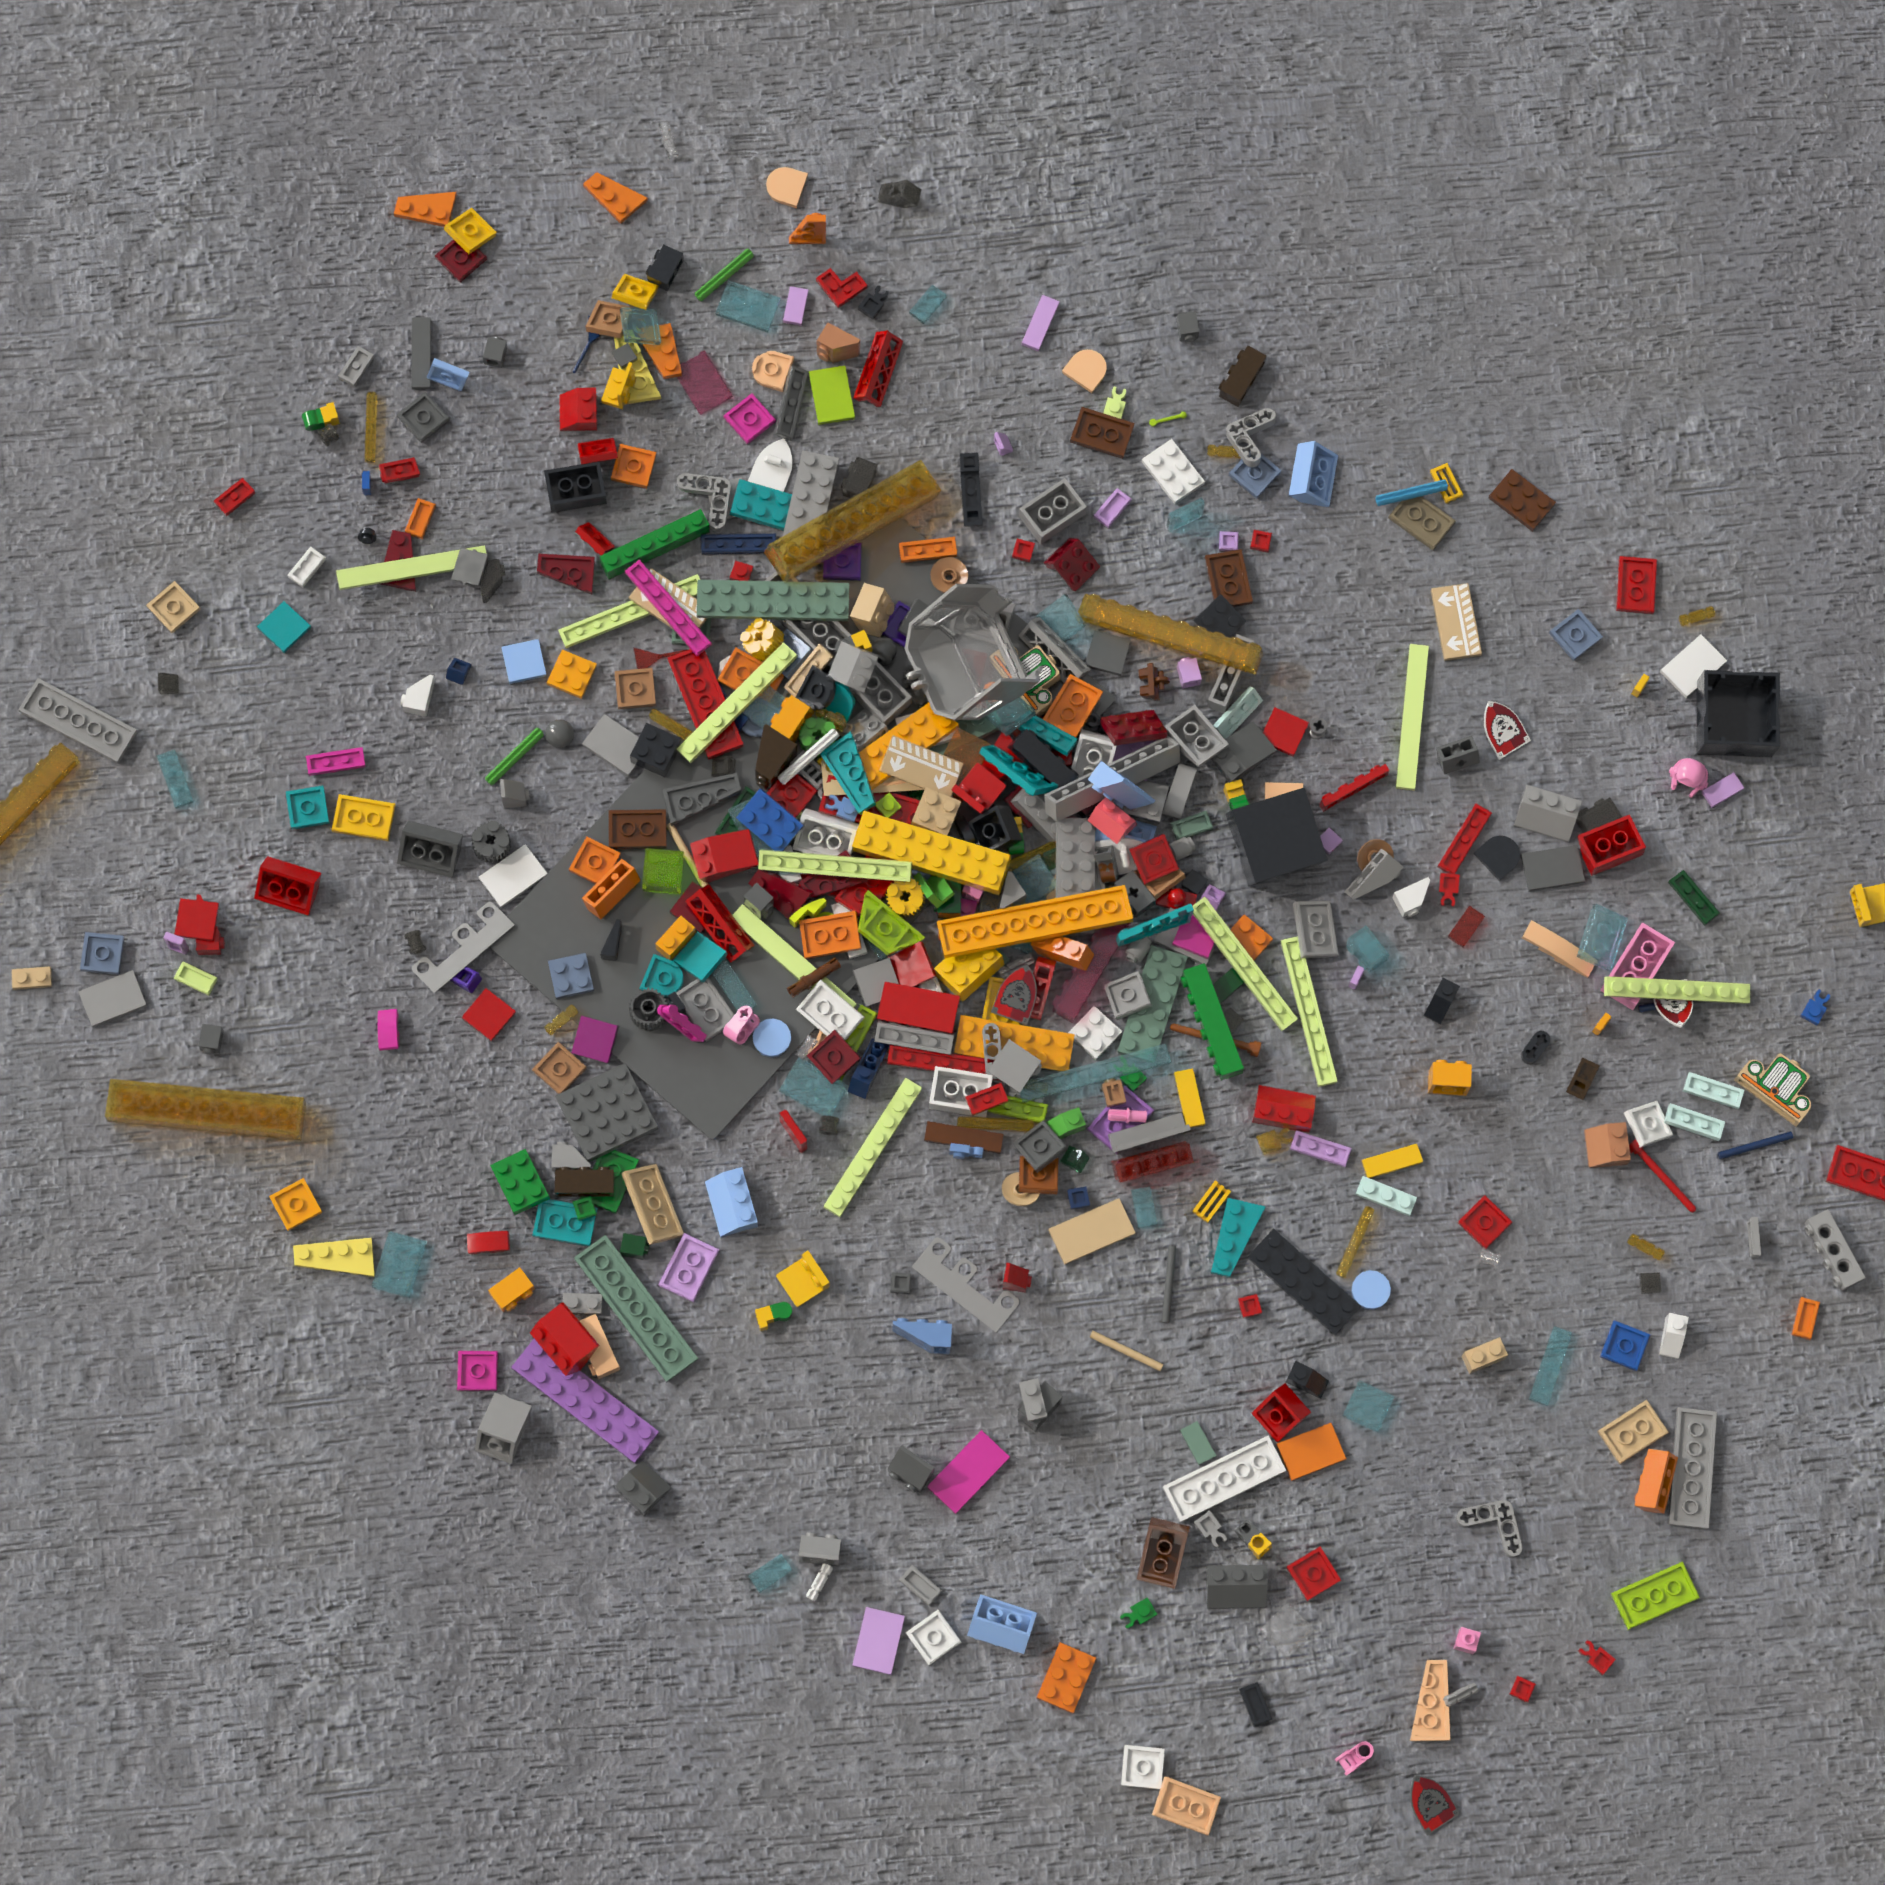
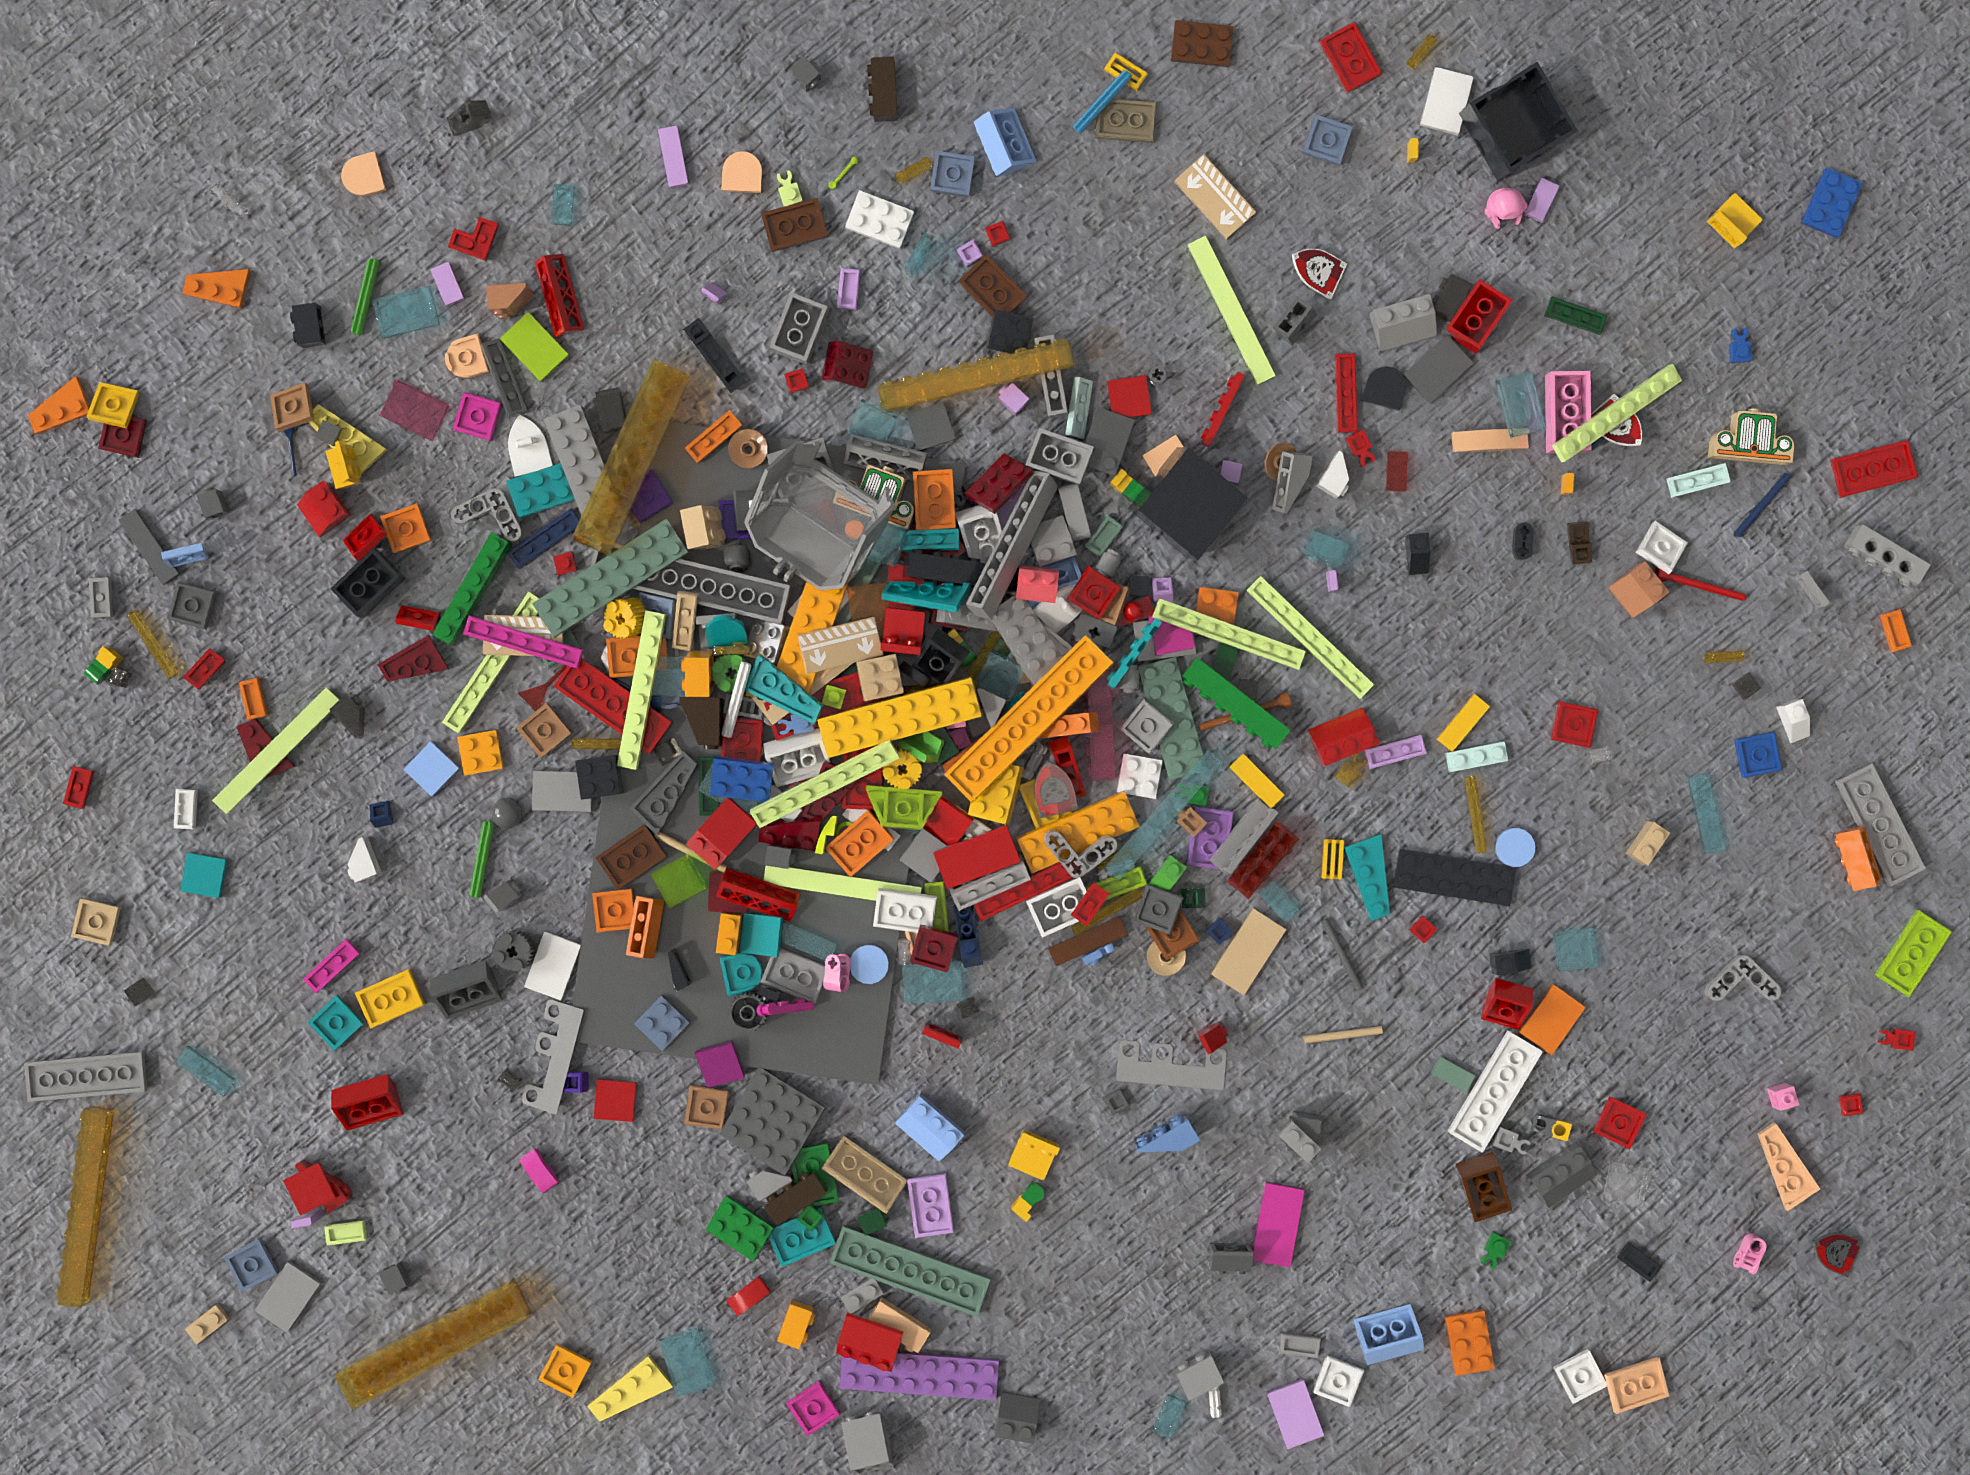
camera: 30 degrees left, 15 degrees up
black plate [358,528,377,544] -> none
blue tile [362,471,371,496] -> none
piece [451,548,489,586] -> none
clear yellow axle [544,1005,578,1035] -> none
yellow tile [611,274,659,310] -> none
clear light blue tile [620,307,661,345] -> none
orange wing [634,323,682,379] -> none
reddish brown pin [787,957,841,998] -> none
orange wing [789,213,826,244] -> none
black tile [795,665,836,710] -> none
yellowish green plate [824,1078,922,1217] -> none
light grey slope [829,641,878,692] -> none
yellow leg [835,630,872,653] -> none
black plate [858,285,889,320] -> none
light grey tile [988,1039,1041,1093] -> none
light blue slope [1088,761,1155,810] -> none
dark grey leg [1094,845,1119,884] -> none
bright pink axle [1108,1108,1147,1124] -> none
reddish brown hips [1138,663,1170,701] -> none
light grey beam [1226,408,1276,467] -> none
light grey tile [1293,901,1339,958] -> none
light orange brick [1428,1060,1472,1096] -> none
light grey axle [1443,1683,1479,1707] -> none
tan tile [1597,1400,1669,1465] -> none
light aqua plate [1664,1103,1725,1141] -> none

